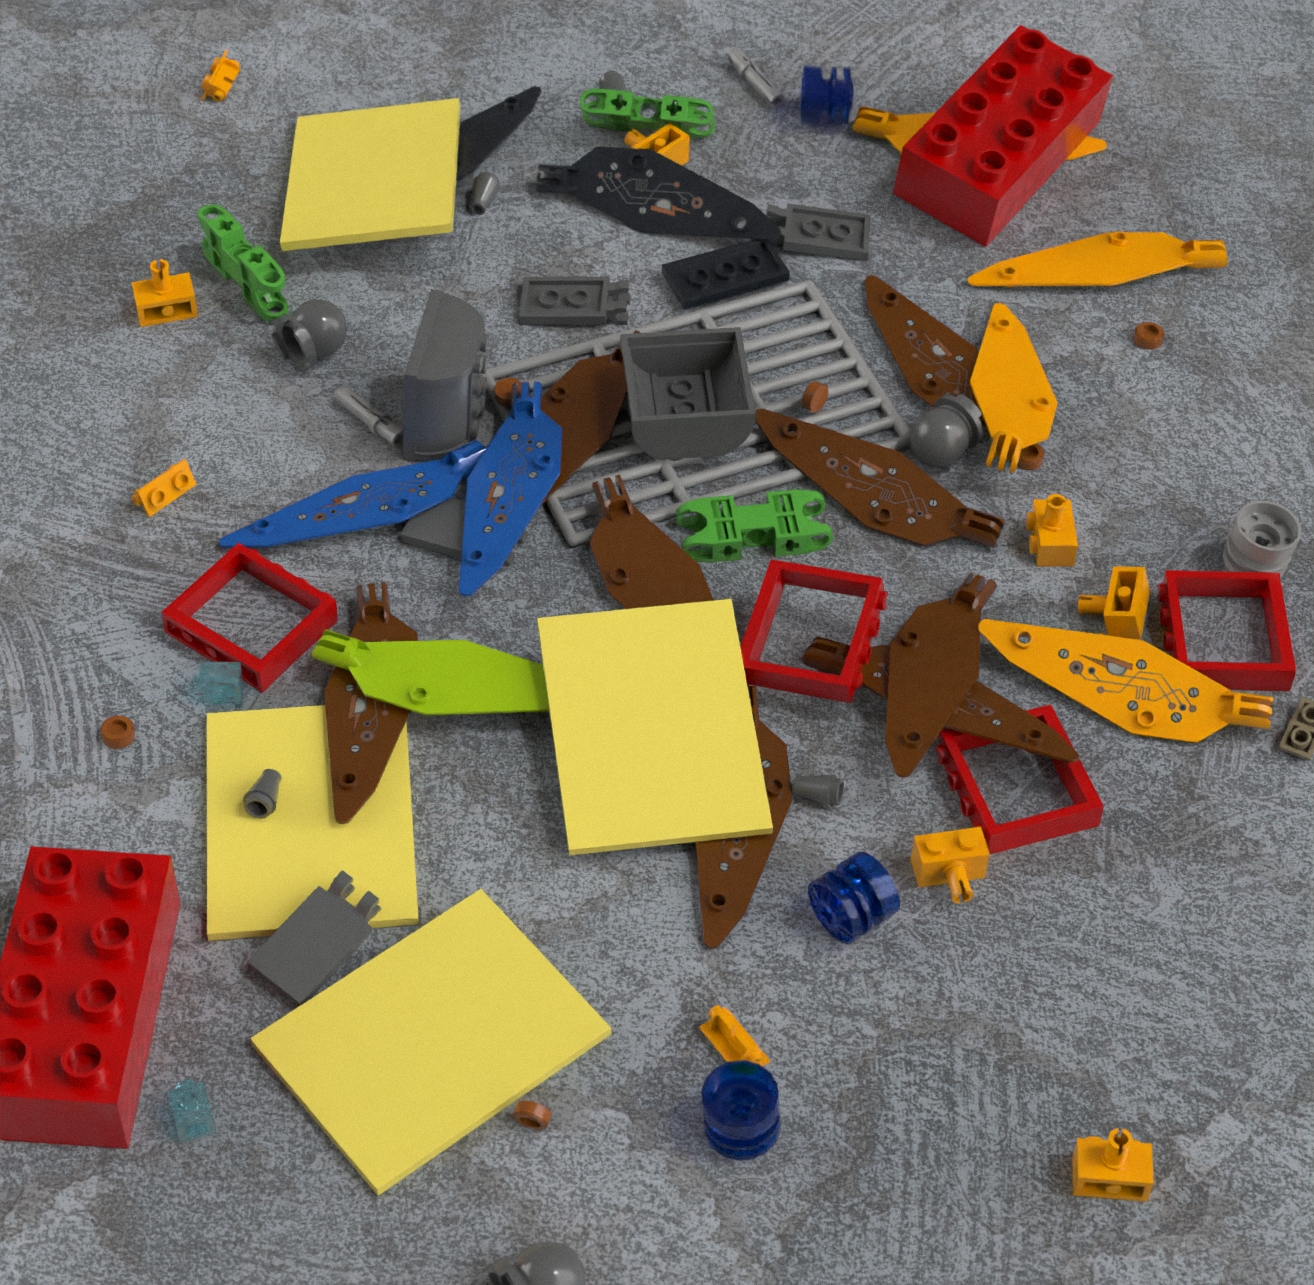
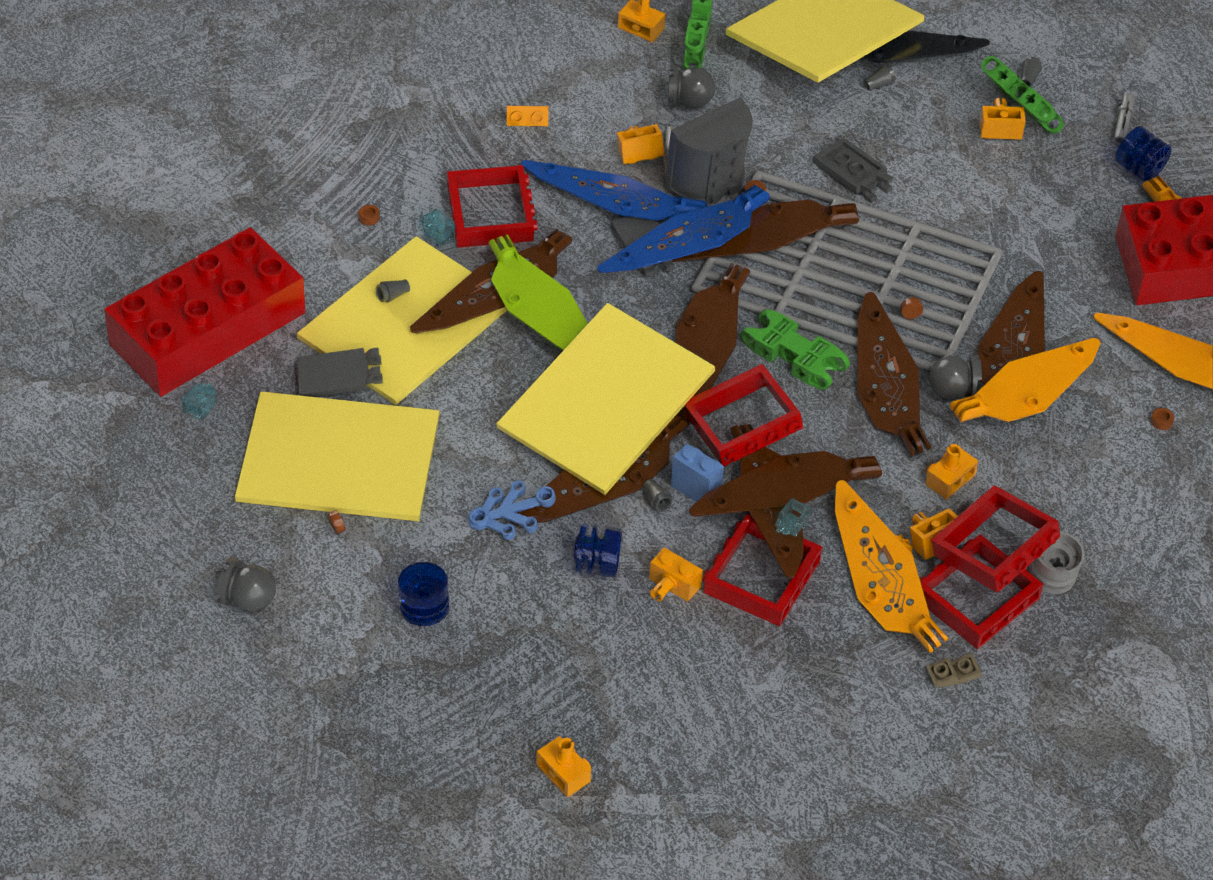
camera: 45 degrees right, 0 degrees up
black wing [535,146,782,241] -> none
dark grey container [620,327,756,461] -> none
black plate [662,239,790,310] -> none
light orange hinge [699,1005,770,1080] -> none
dark grey tile [767,203,871,261] -> none
dark orange tile [1017,443,1044,470] -> none
none -> medium blue plant [468,480,556,540]
none -> light orange brick [616,124,664,164]
none -> medium blue brick [671,443,724,502]
none -> clear light blue brick [775,498,812,537]
none -> red window [931,485,1060,593]

